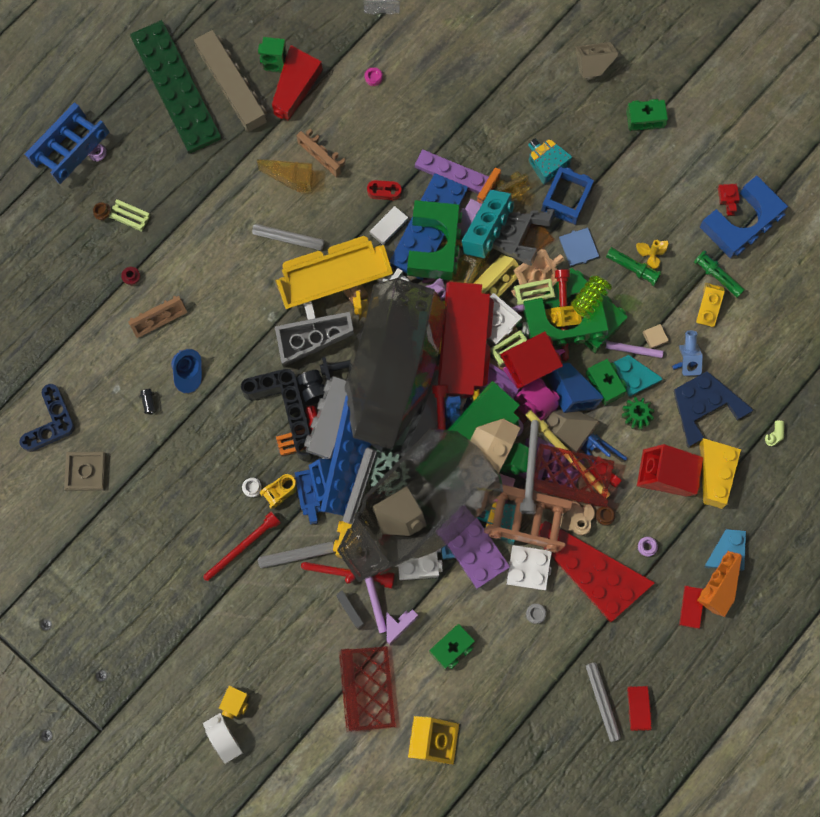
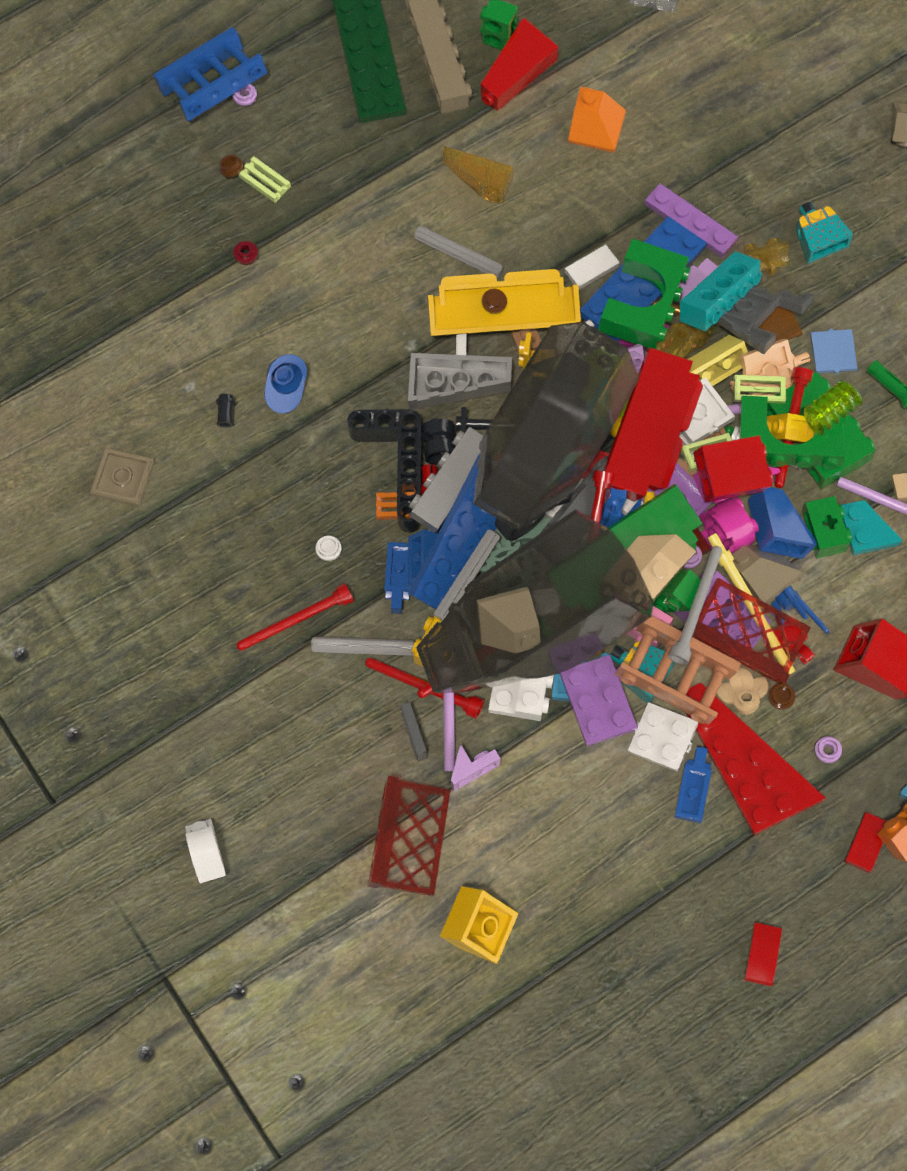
camera: 15 degrees right, 5 degrees down
dark blue beam [19,384,75,452] -> none
medium nougat plate [128,296,187,338] -> none
yellow brick [219,686,249,719] -> none
yellow piece [260,474,297,509] -> none
medium nougat plate [297,129,345,178] -> none
dark pink tile [364,67,383,86] -> none
red beam [367,180,402,200] -> none
green brick [429,623,475,670] -> none
orange tile [477,167,501,204] -> none
light grey tile [526,604,546,624] -> none
blue window [541,167,594,225] -> none
light grey axle [586,662,621,742] -> none
green gear [621,397,655,430] -> none
none -> reddish brown plate [482,289,507,314]
none -> orange slope [568,87,626,153]
none -> blue hinge [674,746,712,824]

